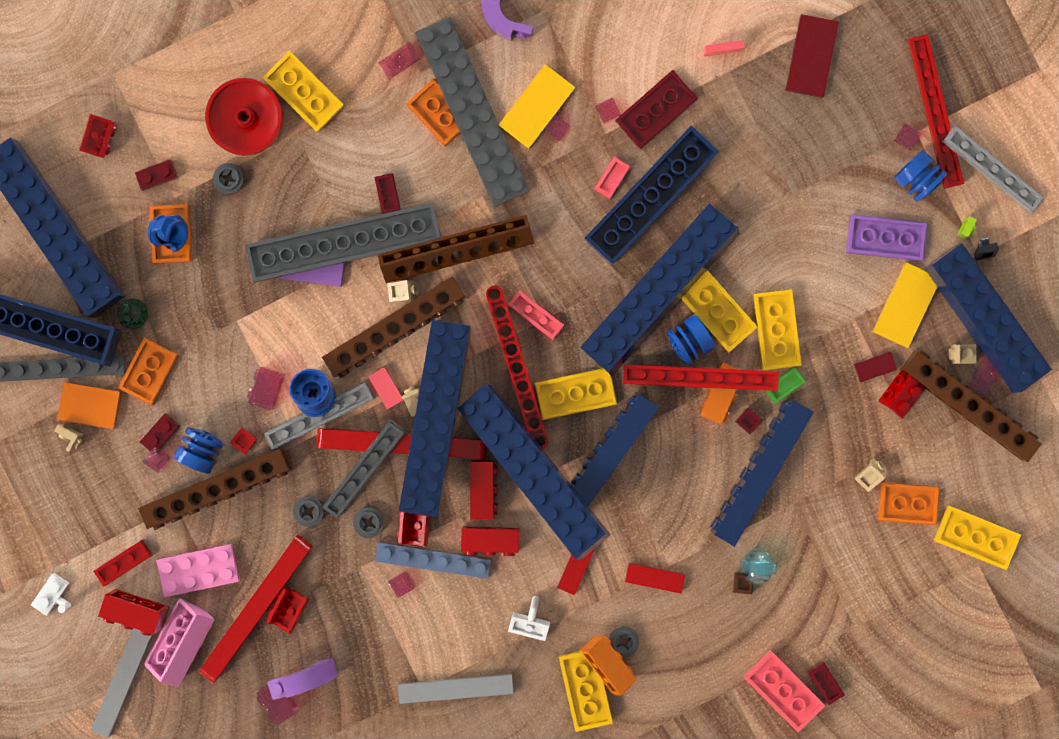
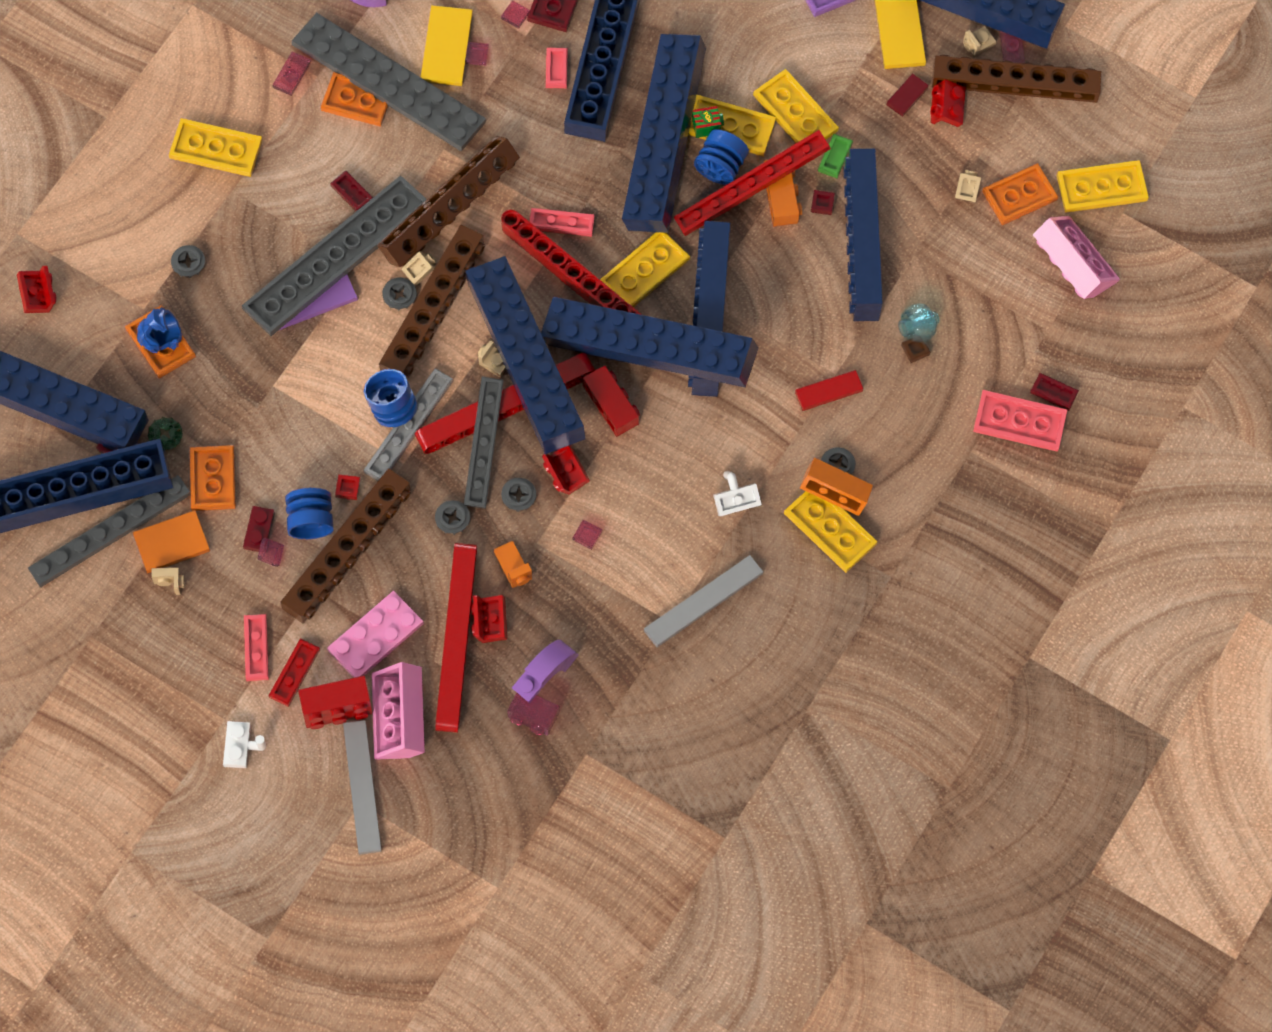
camera: 35 degrees left, 20 degrees down
dark red plate [135,159,178,191] -> none
red dish [205,78,283,156] -> none
clear pink brick [247,367,285,410] -> none
coral tile [368,367,403,409] -> none
sand blue plate [375,542,491,579] -> none
red brick [461,526,520,556] -> none
red tile [557,549,595,596] -> none
none -> coral tile [244,614,269,681]
none -> dark grey gear [382,278,417,311]
none -> orange bracket [494,541,532,588]
none -> green brick [692,106,724,138]
none -> bright pink slope [1033,216,1120,299]

